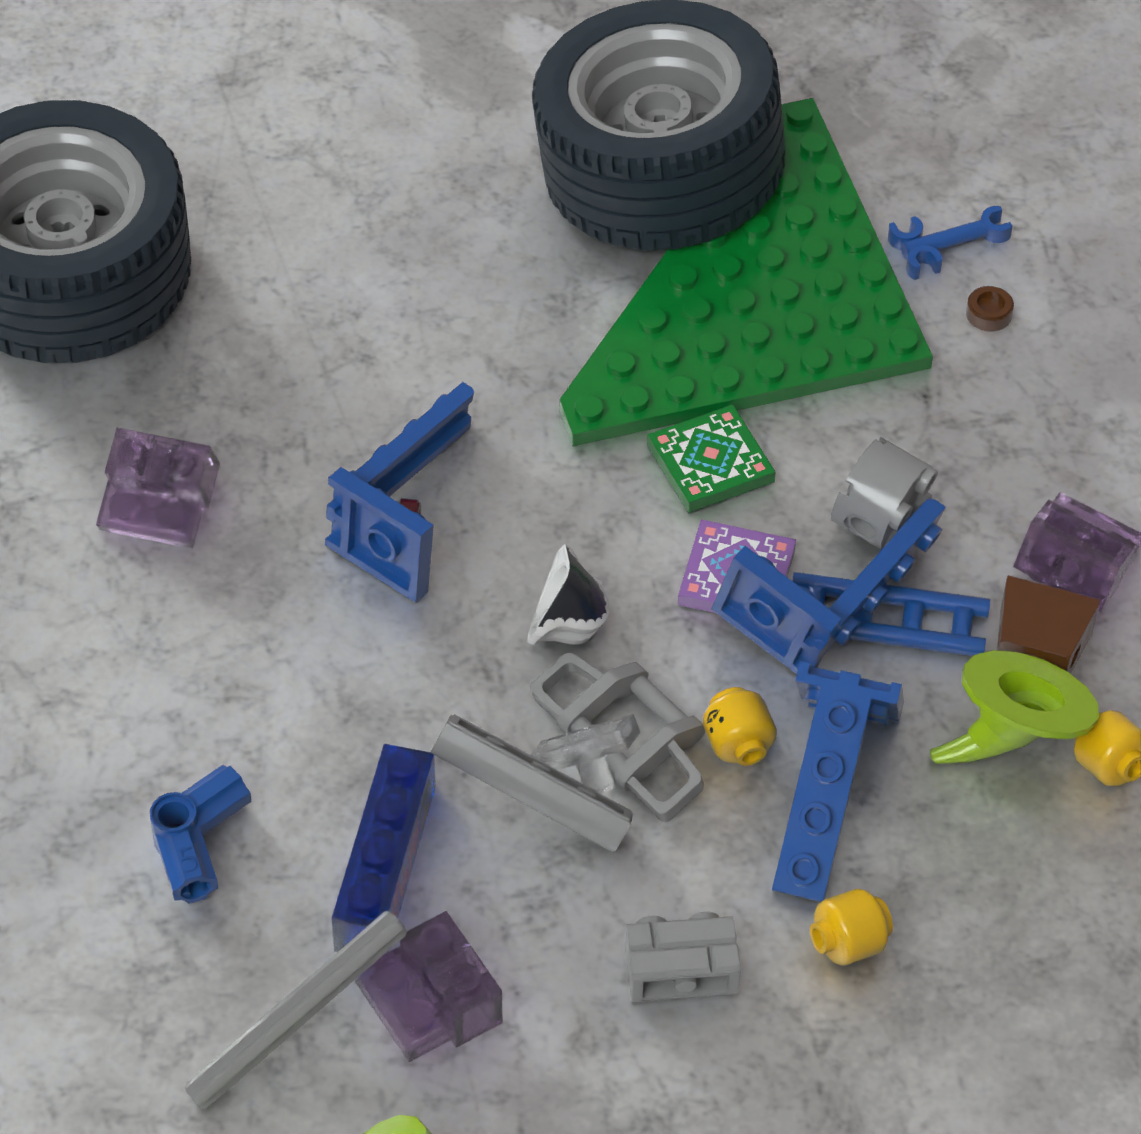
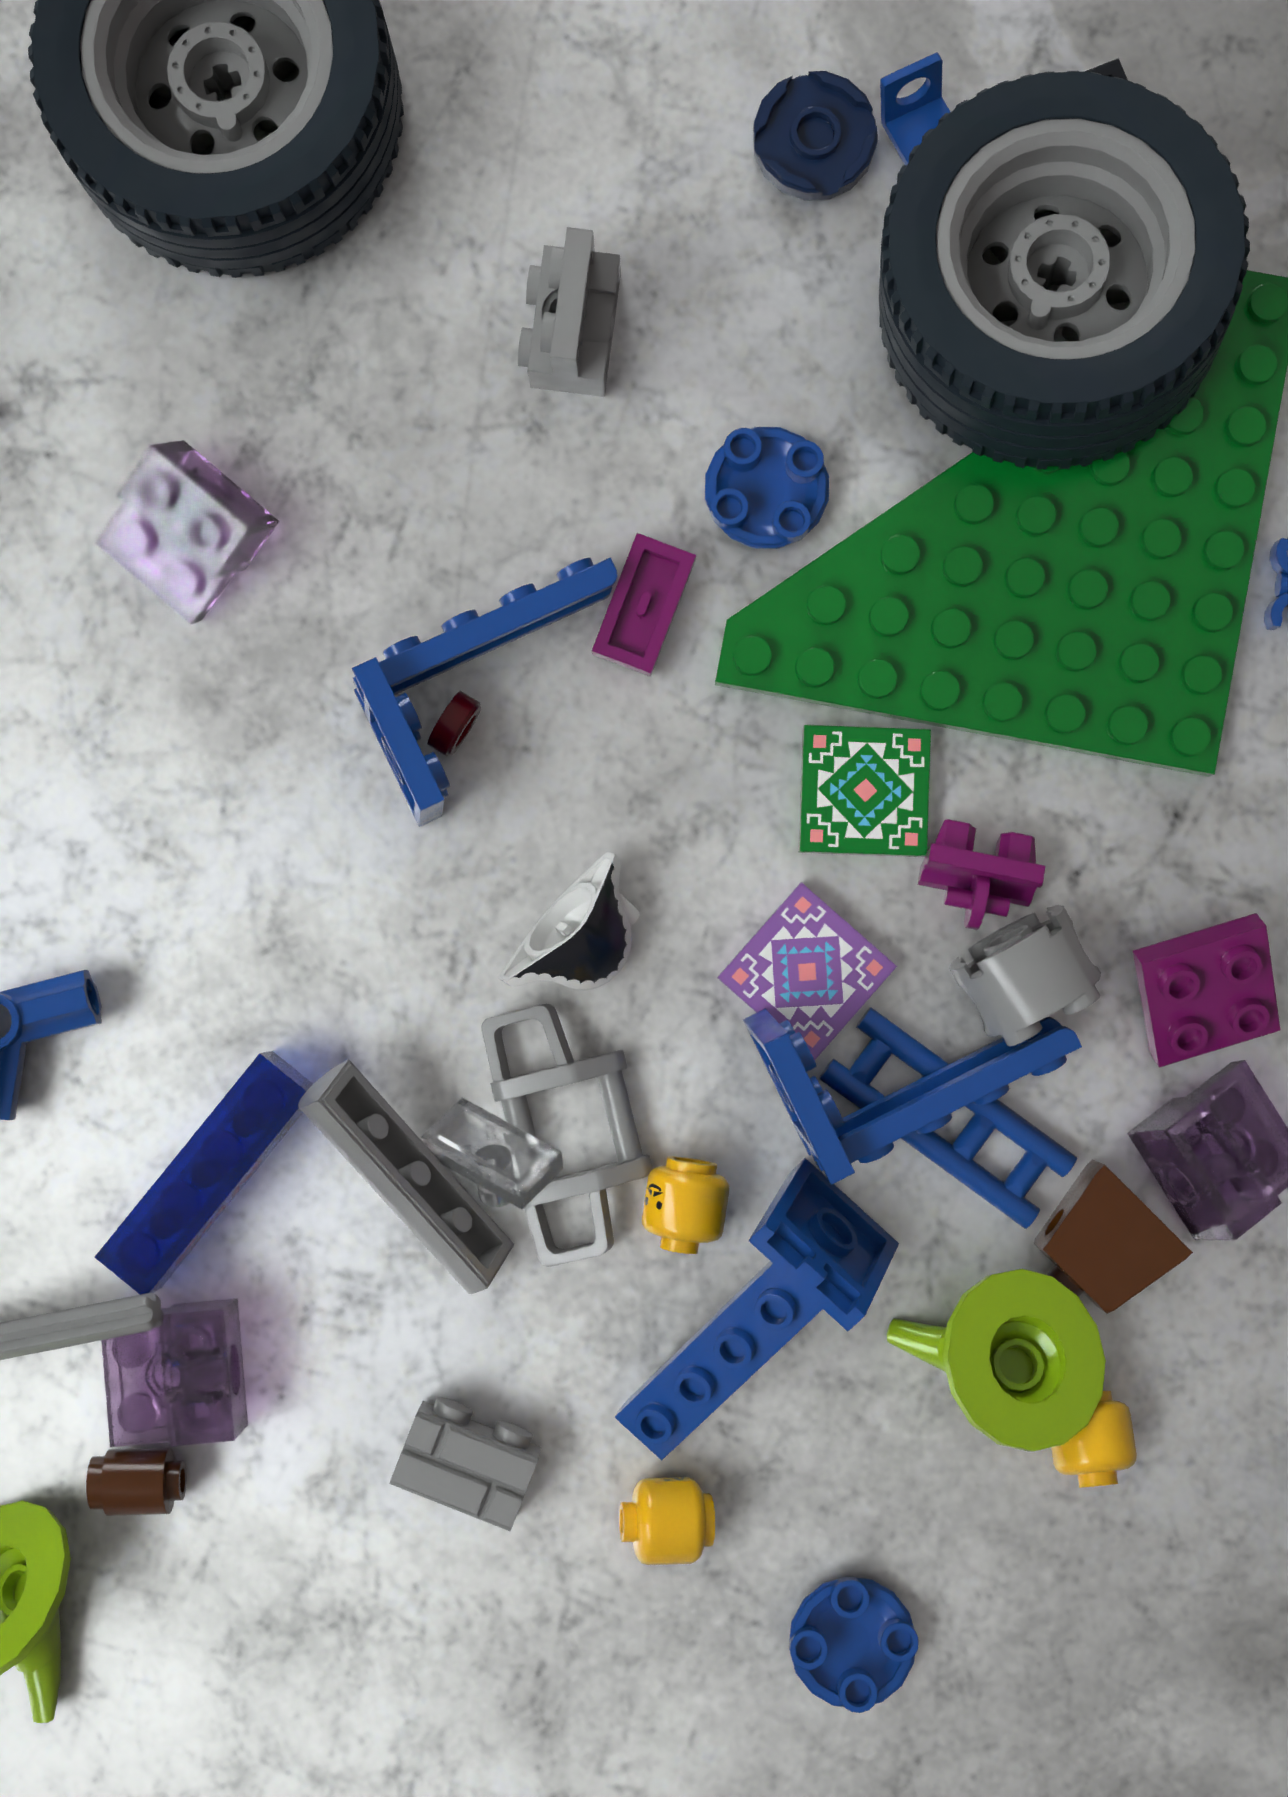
camera: 30 degrees right, 35 degrees up
none -> reddish brown brick [86,1448,187,1516]
none -> light grey brick [518,227,621,397]
none -> magenta plate [592,533,696,677]
none -> blue dish [705,427,829,549]
none -> dark blue tile [753,71,878,201]
none -> blue dish [789,1576,919,1713]
none -> blue bracket [880,52,950,165]
none -> magenta hips [917,819,1045,930]
none -> magenta plate [1133,913,1280,1067]

